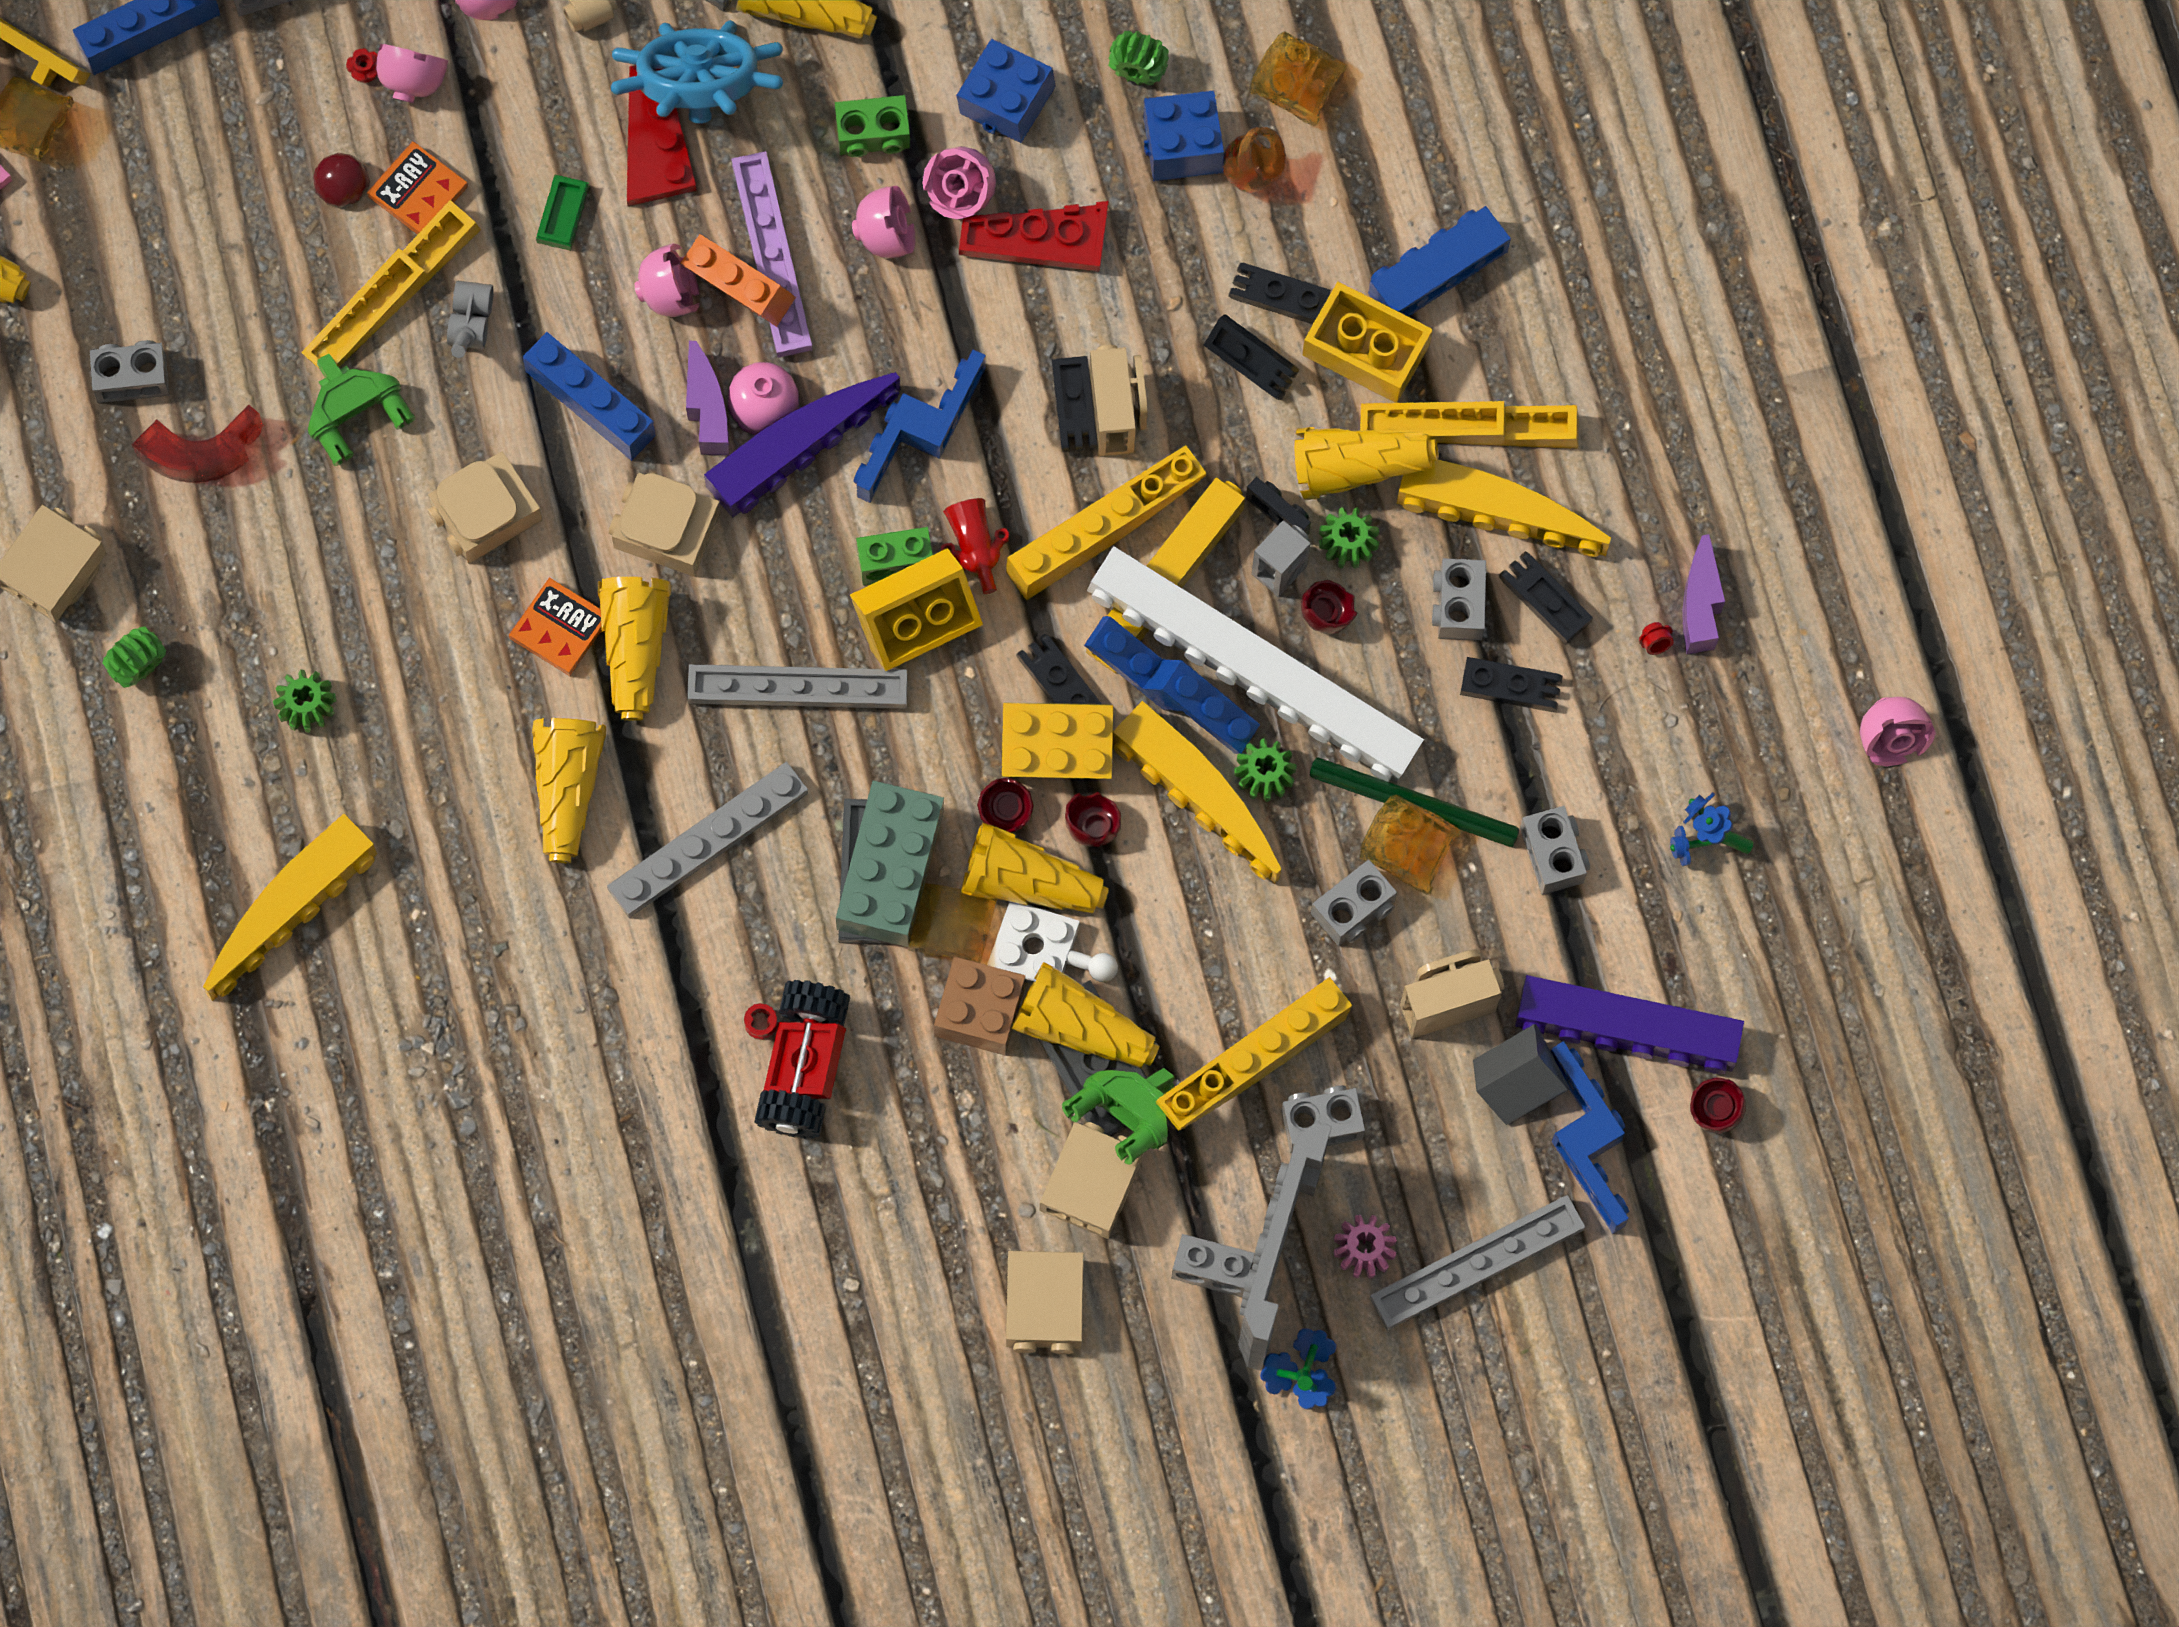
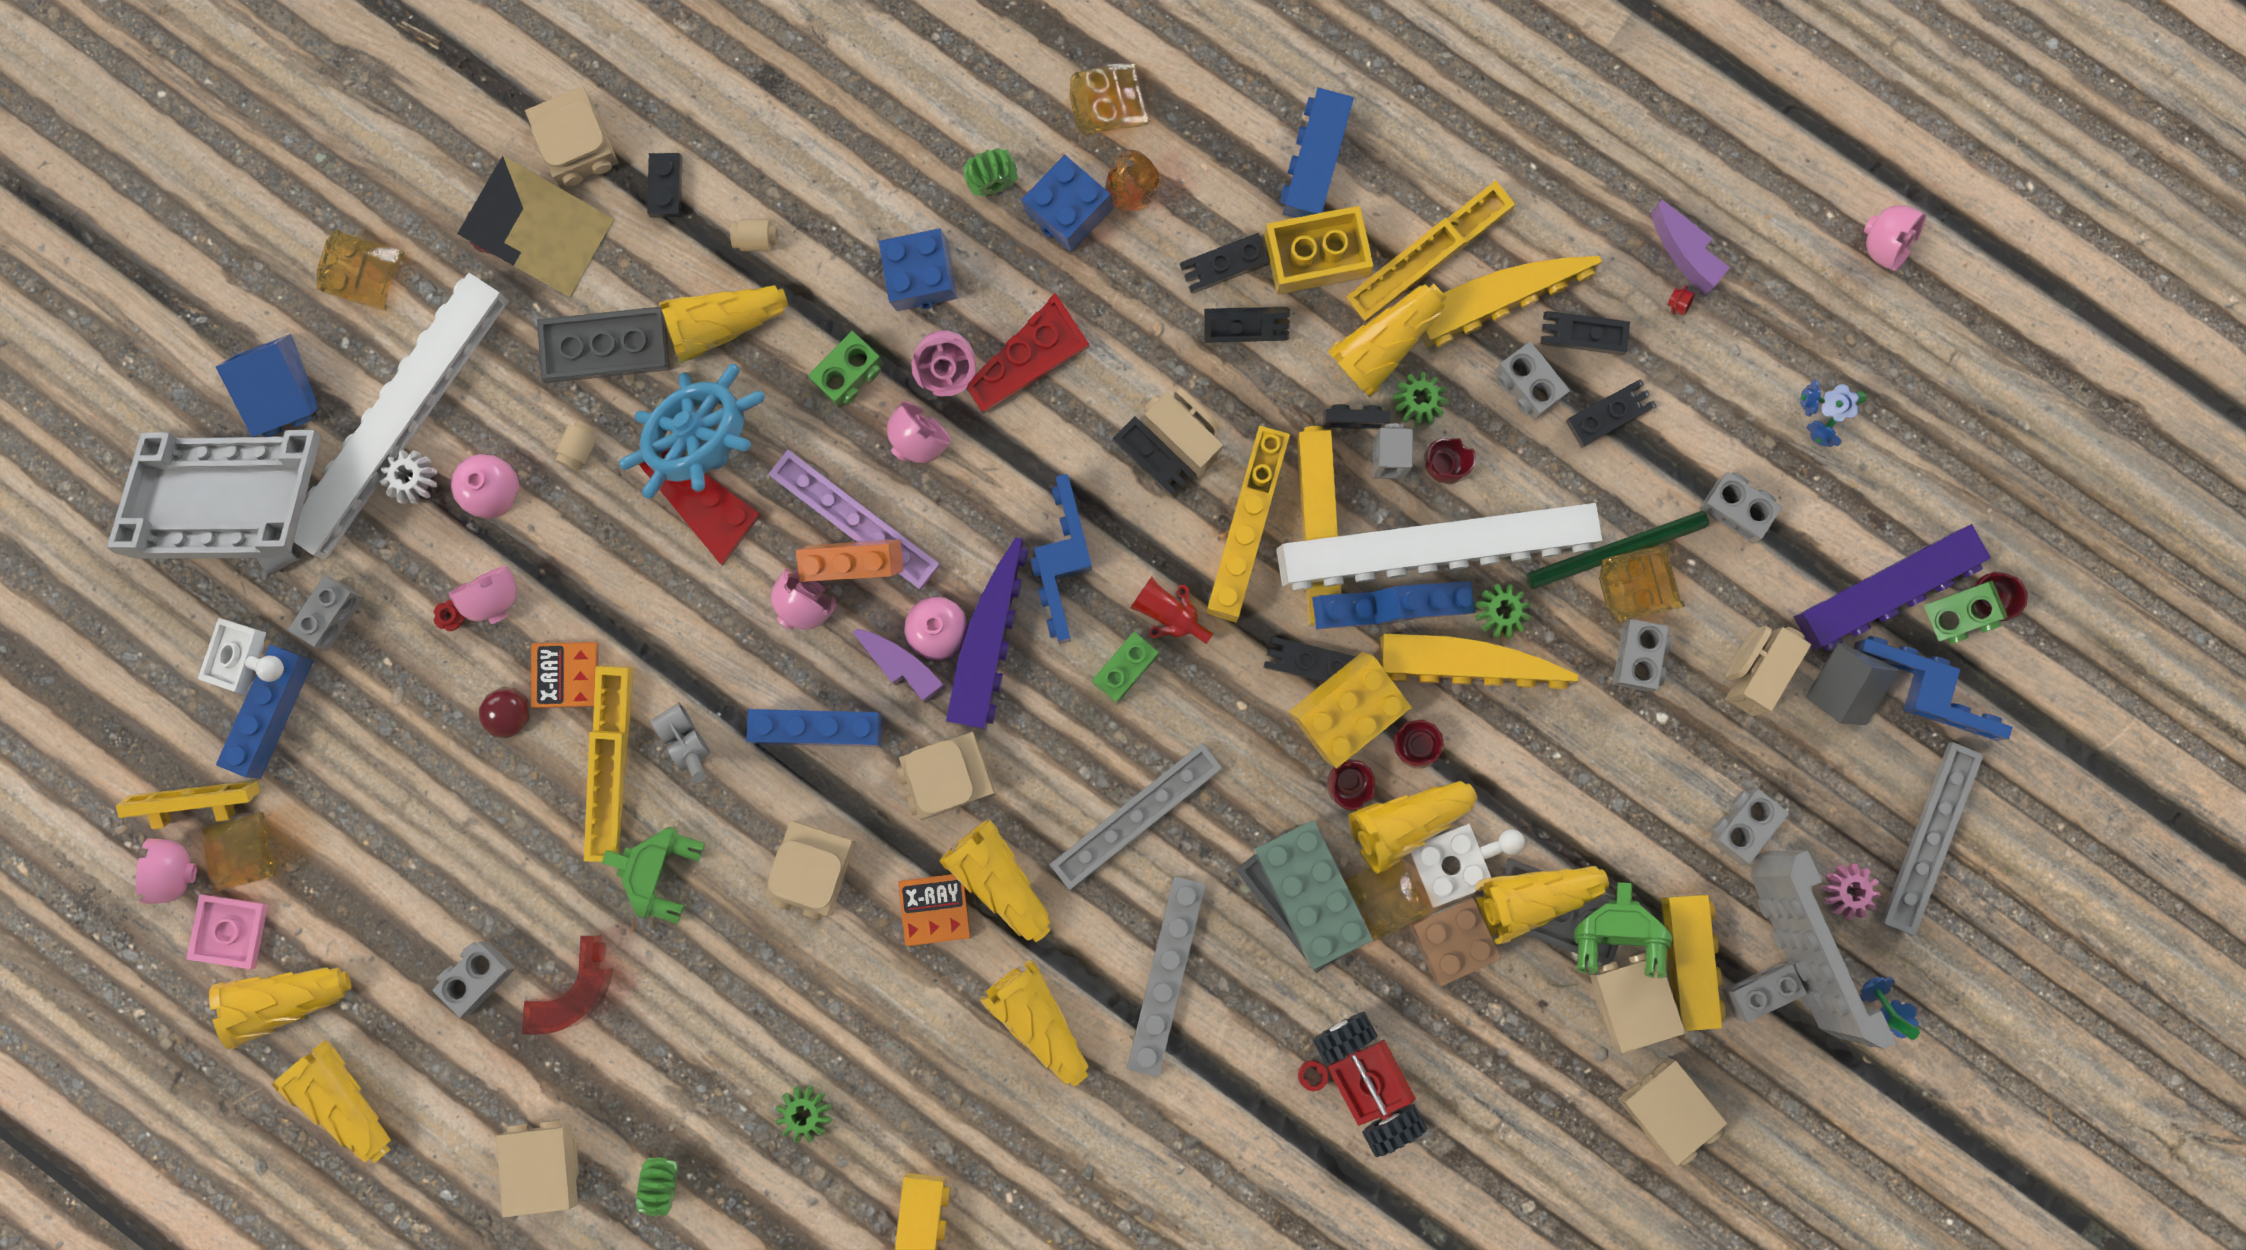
camera: 35 degrees left, 10 degrees up
green tile [536,174,590,251] -> none
yellow brick [850,548,983,671] -> none
yellow slope [1156,977,1352,1131] -> none
none -> yellow brick [1661,895,1726,1031]
none -> bright green brick [1924,580,2008,644]

